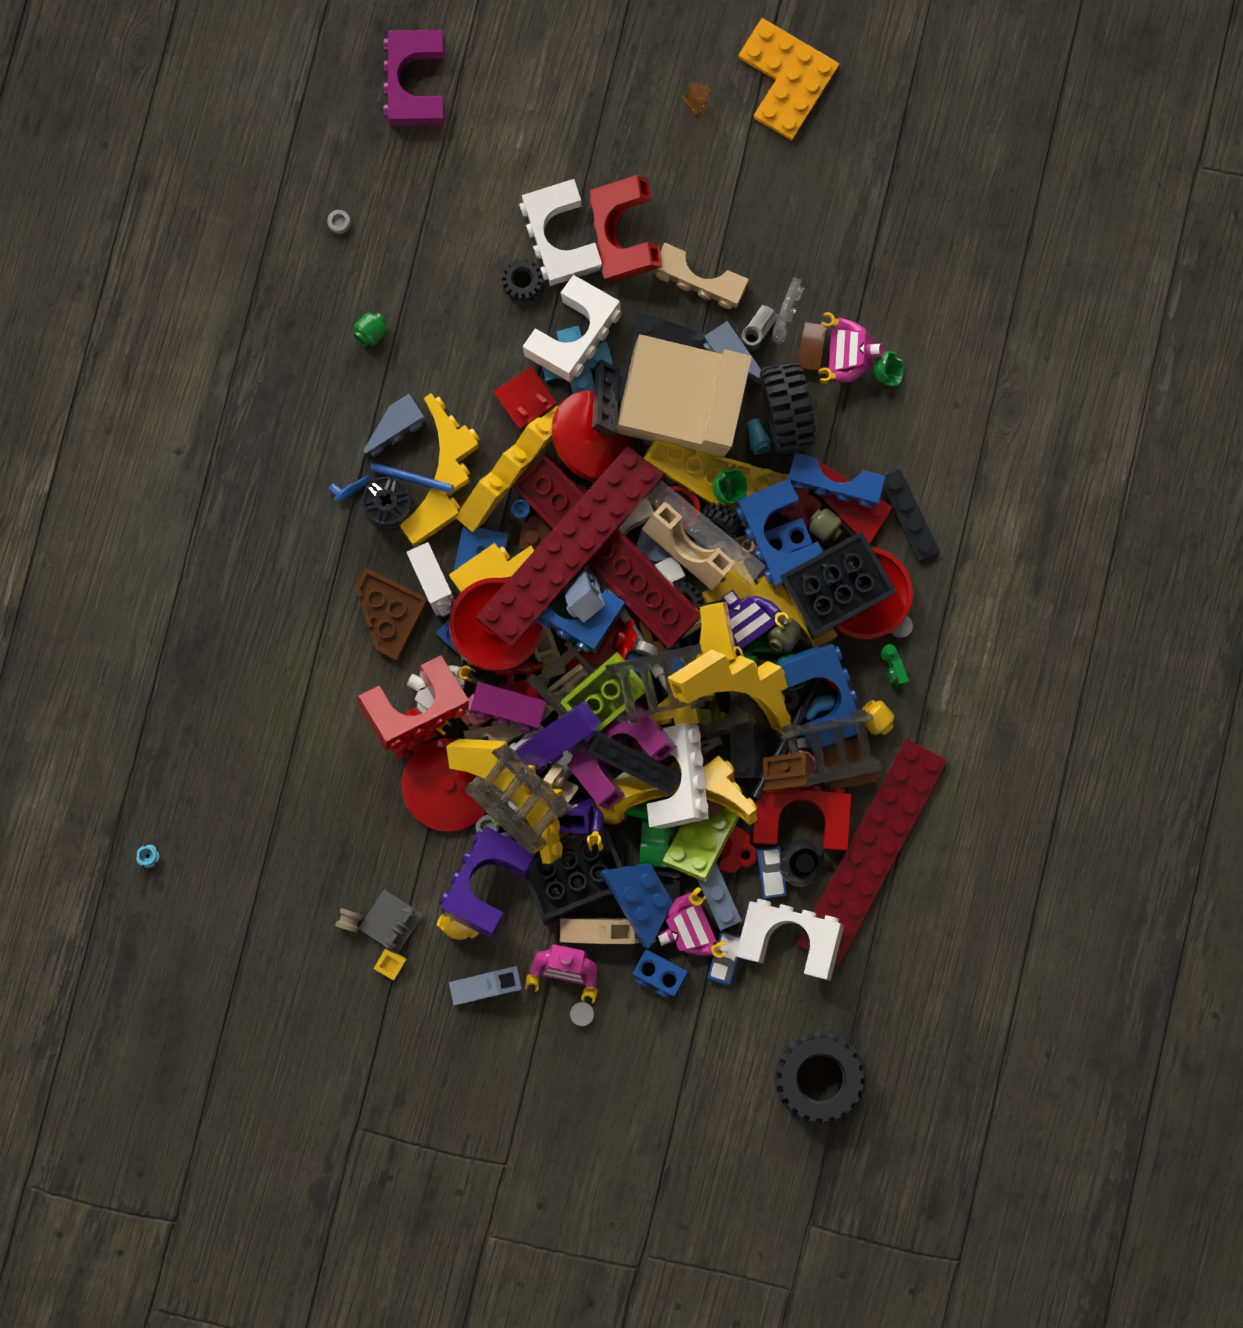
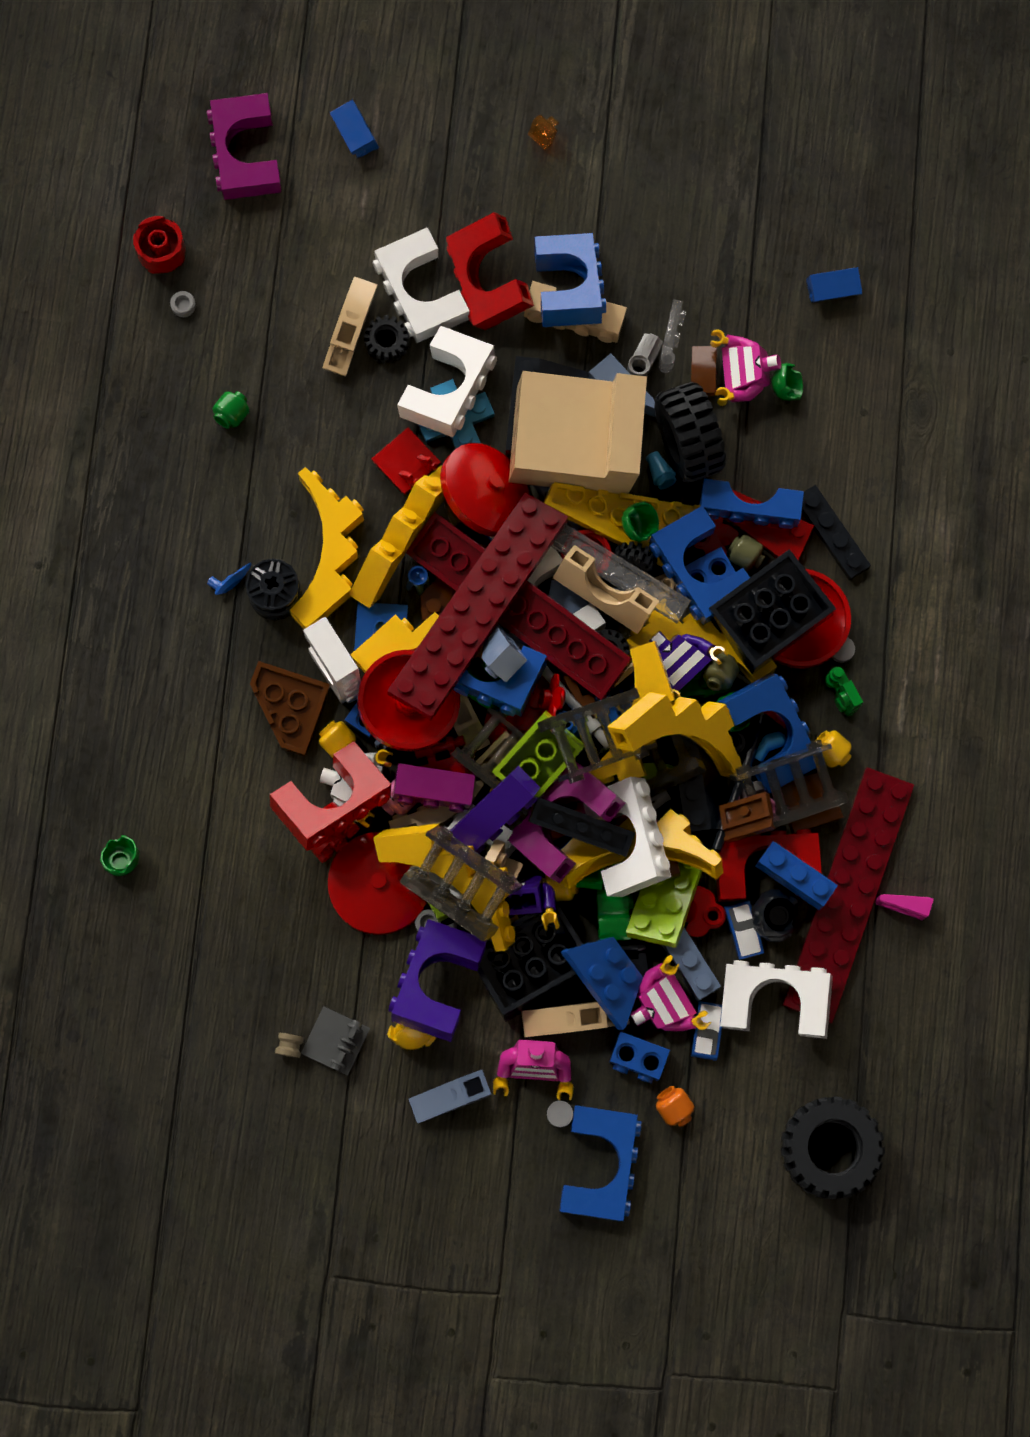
camera: 15 degrees left, 5 degrees down
medium azure plate [136,845,159,868] -> none
sand blue slope [364,394,425,458] -> none
blue bar [370,463,454,494] -> none
yellow plate [373,947,406,980] -> none
black plate [592,360,620,438] -> none
light grey tile [633,641,658,658] -> none
light orange plate [738,18,839,141] -> none
none -> green hair [100,835,140,876]
none -> red brick [133,216,186,274]
none -> yellow head [319,720,356,758]
none -> tan slope [322,277,377,377]
none -> blue hinge [330,99,379,158]
none -> arch [534,233,606,327]
none -> blue arch [559,1105,641,1221]
none -> orange head [656,1086,695,1127]
none -> blue brick [755,841,838,910]
none -> blue hinge [806,267,862,302]
none -> dark pink slope [875,894,934,920]

